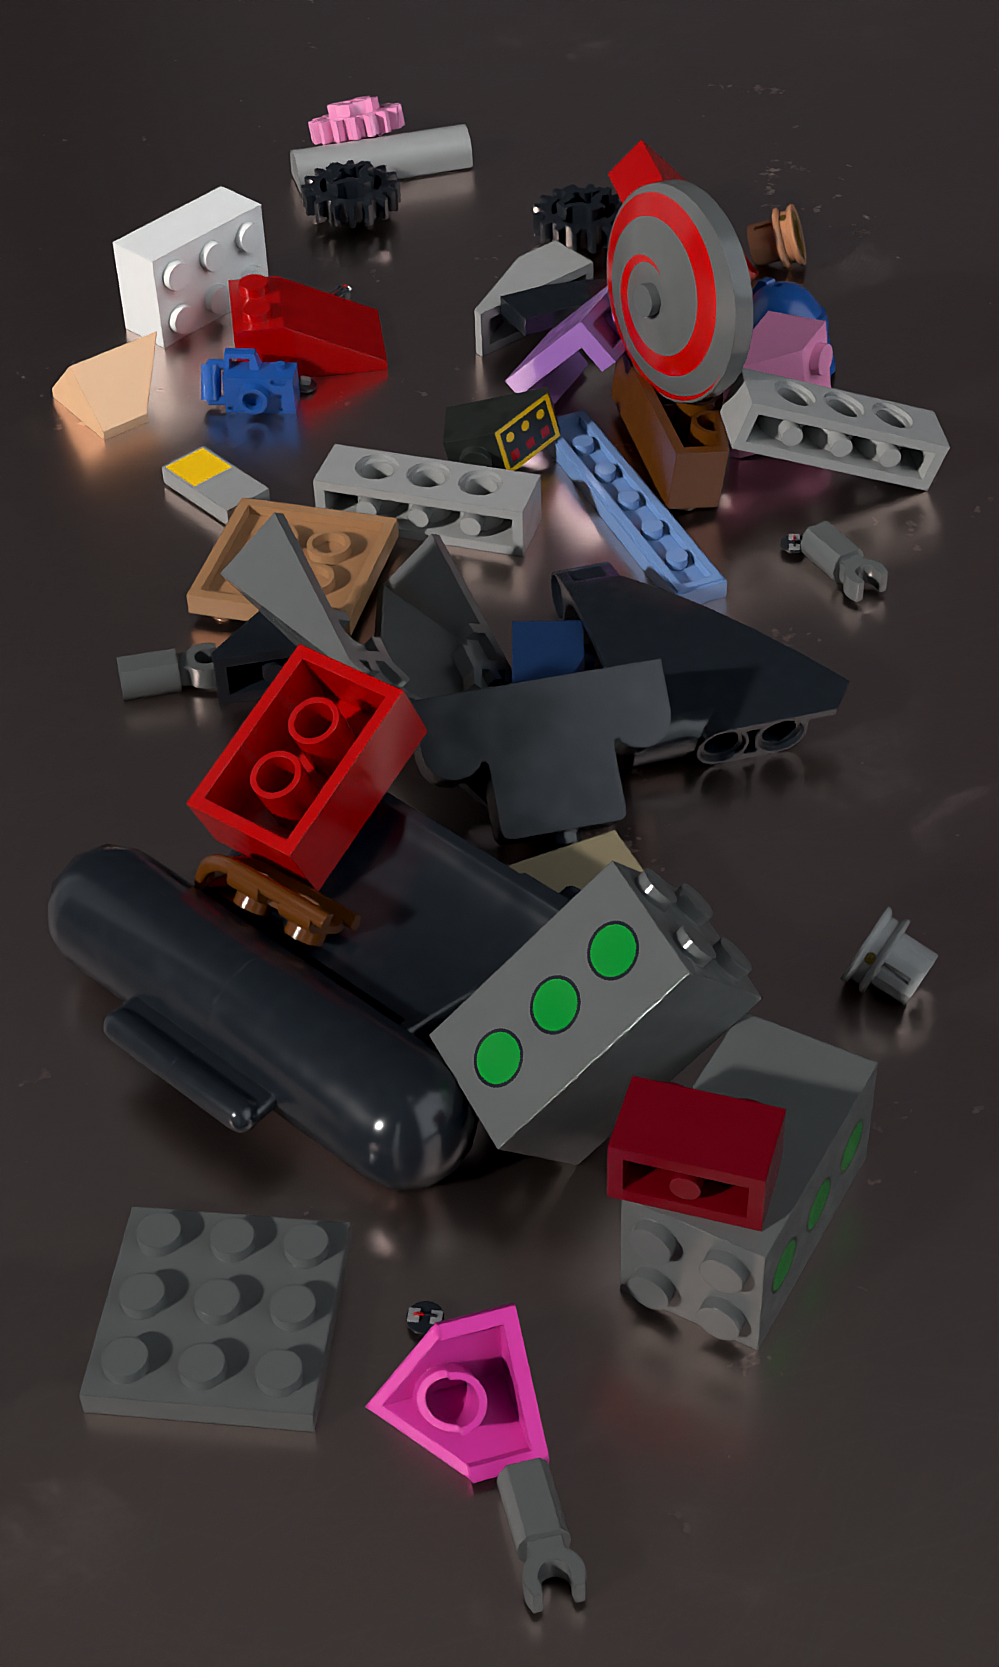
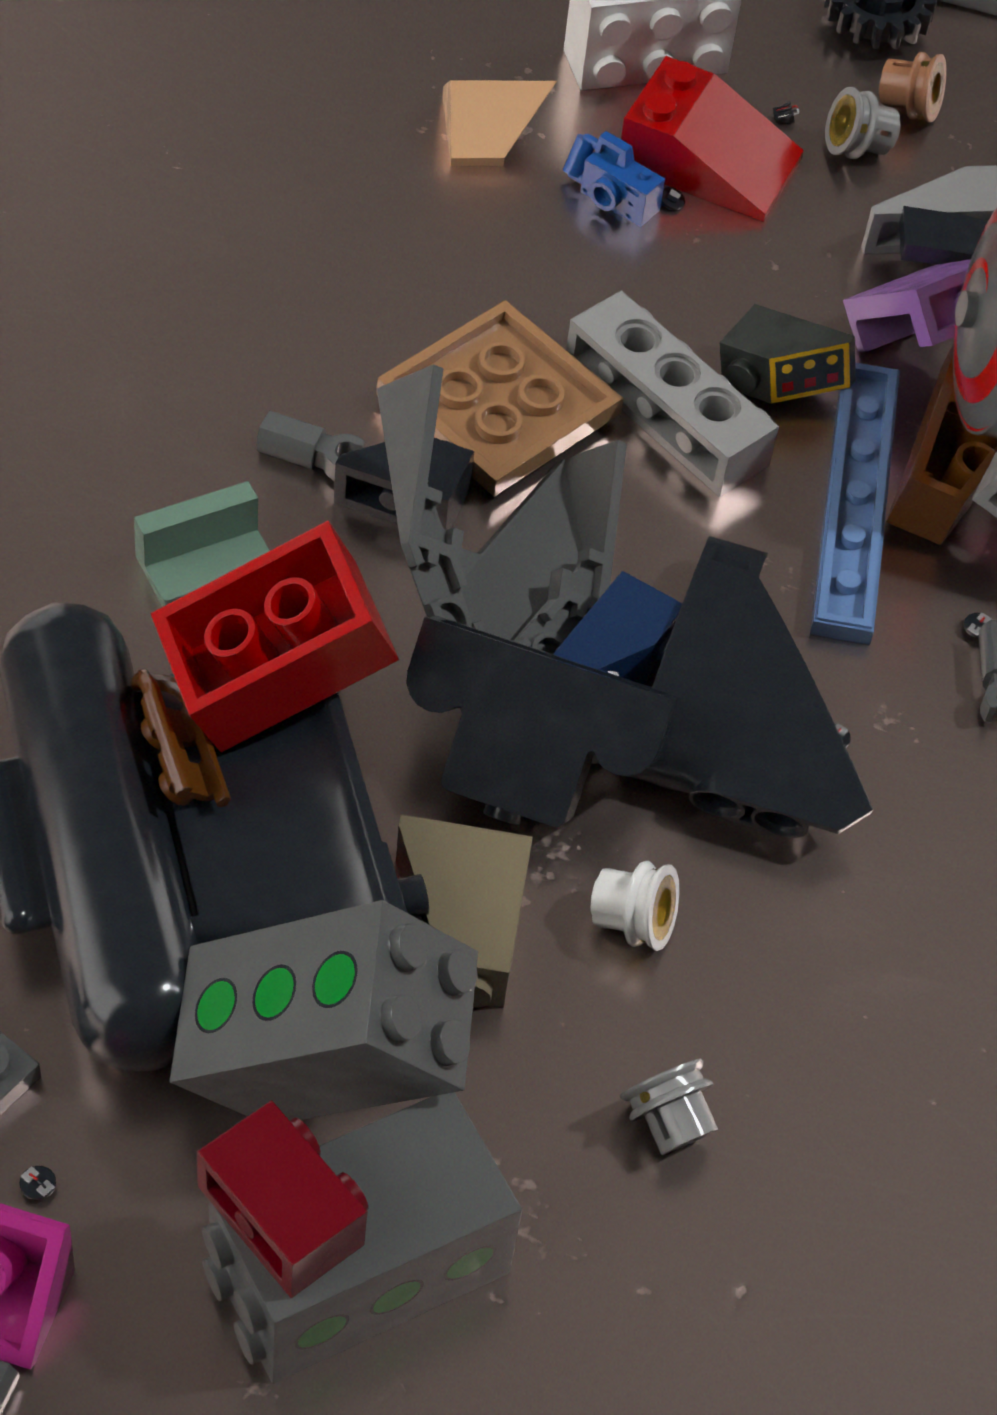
camera: 25 degrees right, 10 degrees up
light grey tile [162,446,270,524] -> none
none -> sand green panel [134,481,270,606]
none -> white piece [590,861,679,951]
none -> light grey piece [825,87,901,159]
none -> nougat piece [879,52,947,122]

